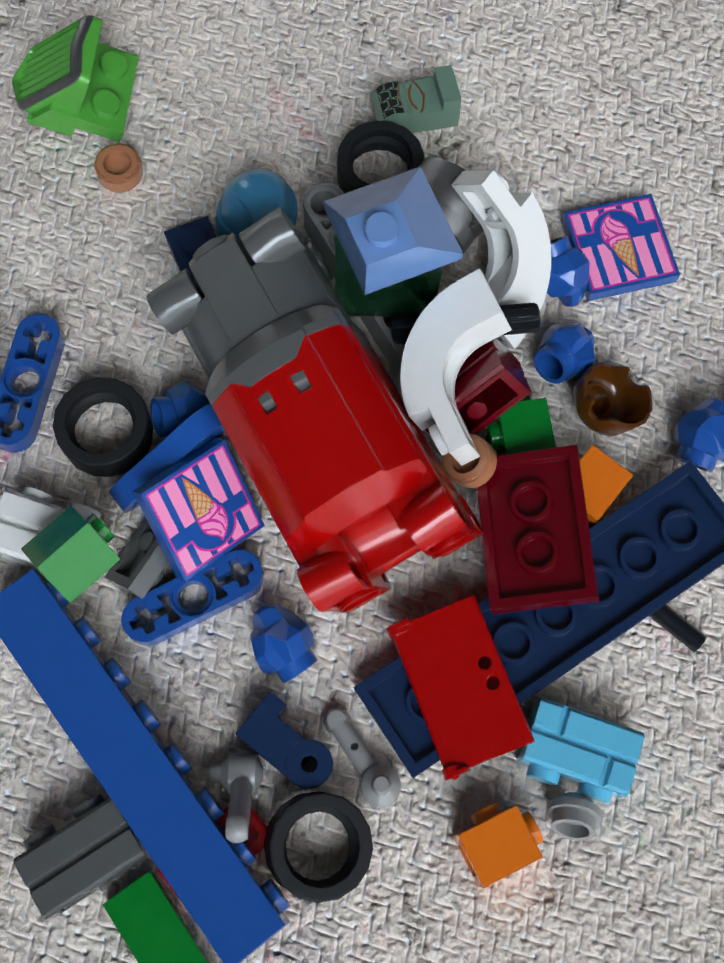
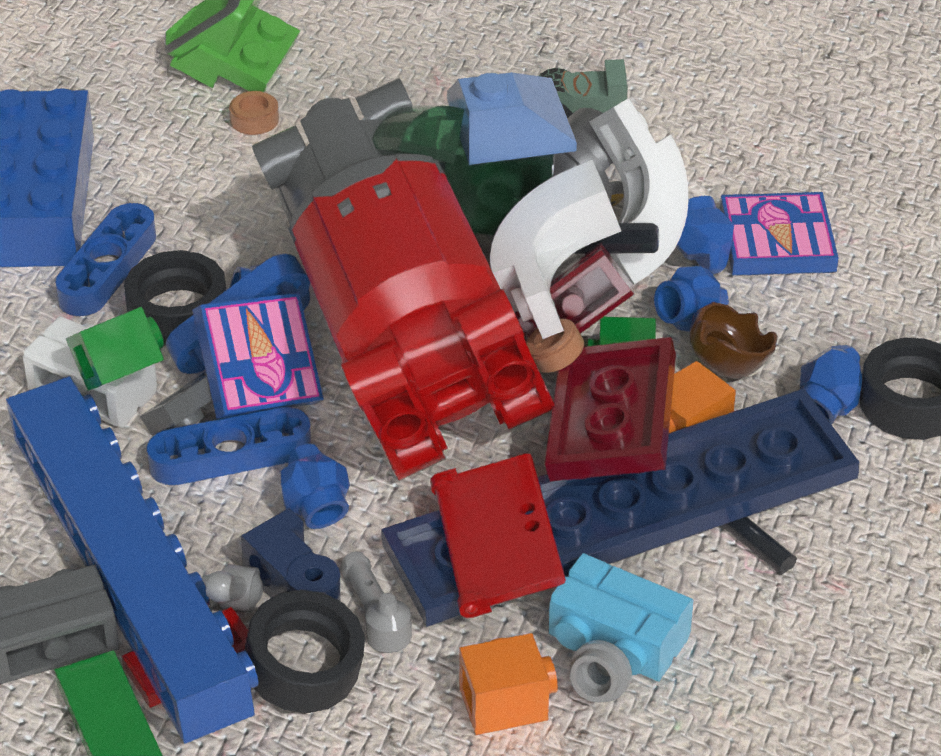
camera: 15 degrees right, 30 degrees down
none -> clear green brick [372,105,464,164]

